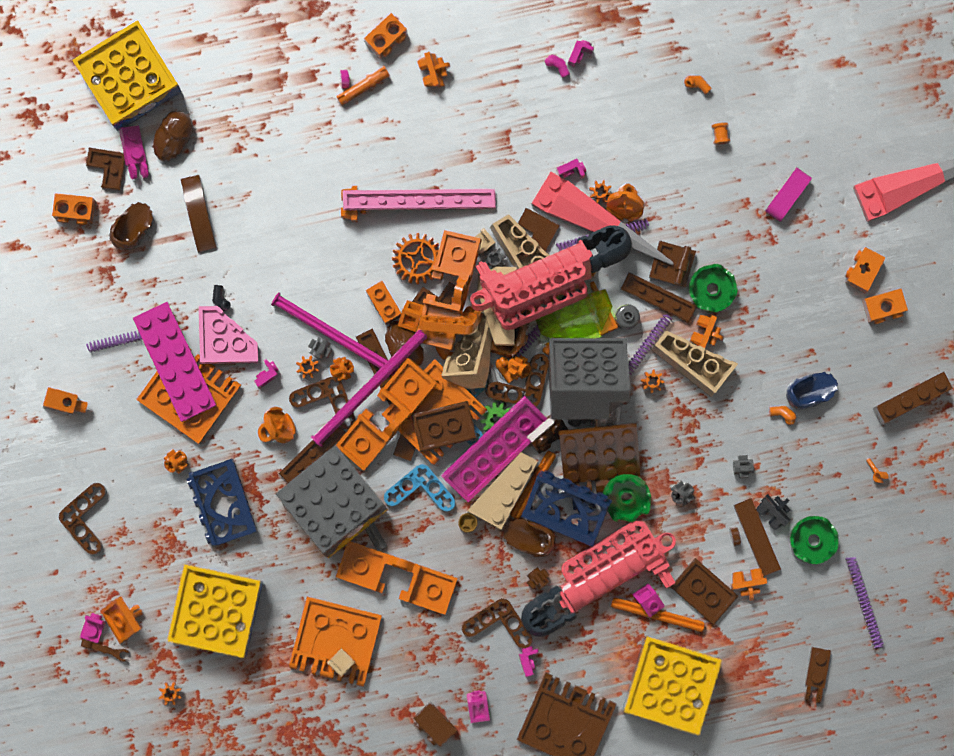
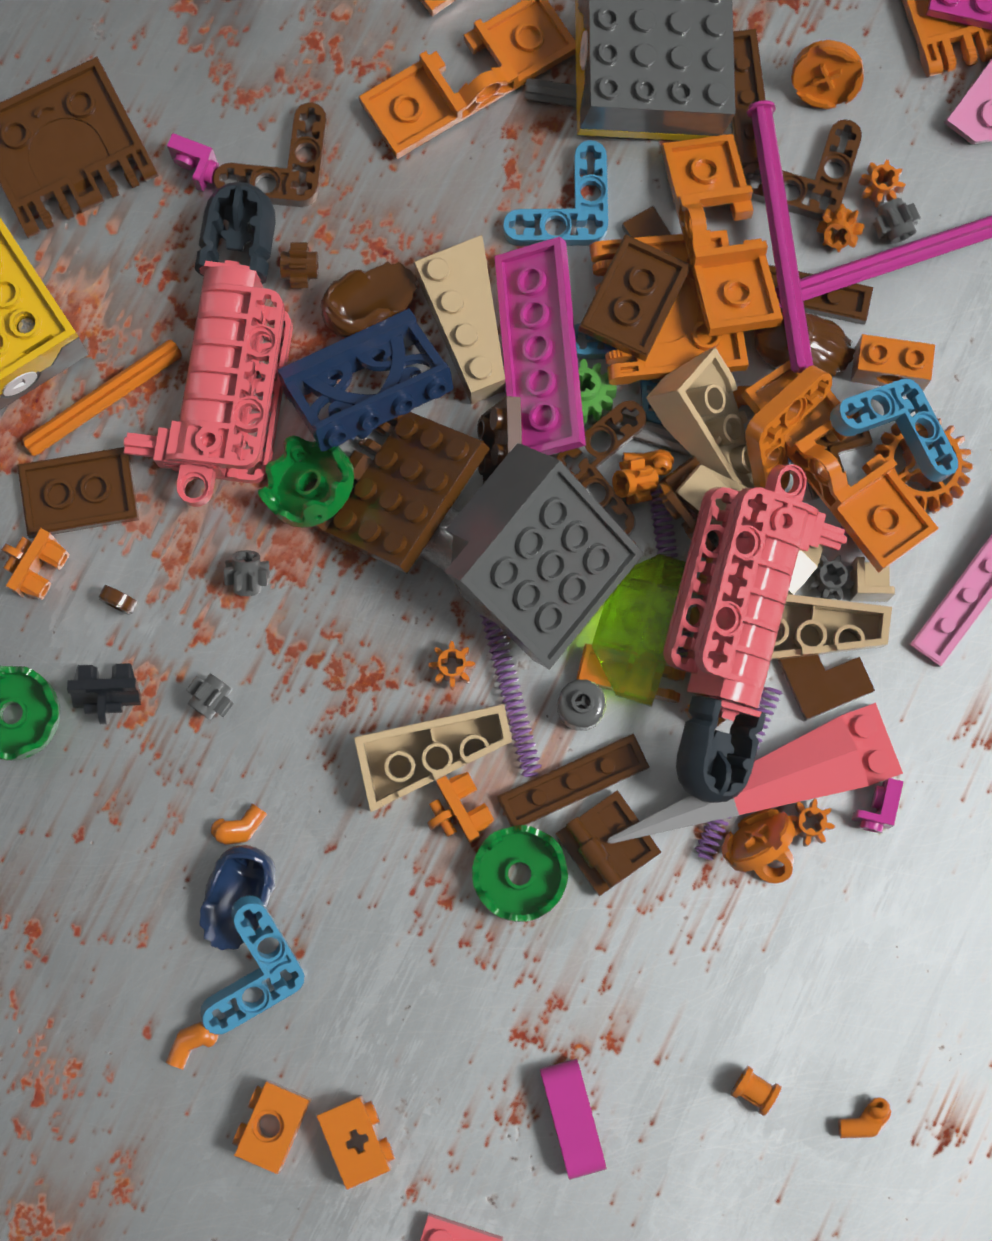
camera: 130 degrees right, 5 degrees down
dark pink bracket [254,359,279,389] -> none
orange brick [398,300,424,332] -> none
pearl gold wheel [458,513,477,533] -> none
dark pink bracket [466,691,490,723] -> none
orange axle [510,451,556,519] -> none
dark pink bracket [633,583,665,617] -> none
reddish brown tile [733,498,781,577] -> none
orange hand [866,458,889,483] -> none
reddish brown brick [873,372,953,425] -> none
none -> orange arm [165,1022,218,1070]
none -> dark azure beam [200,896,305,1034]
none -> dark azure beam [830,379,958,482]

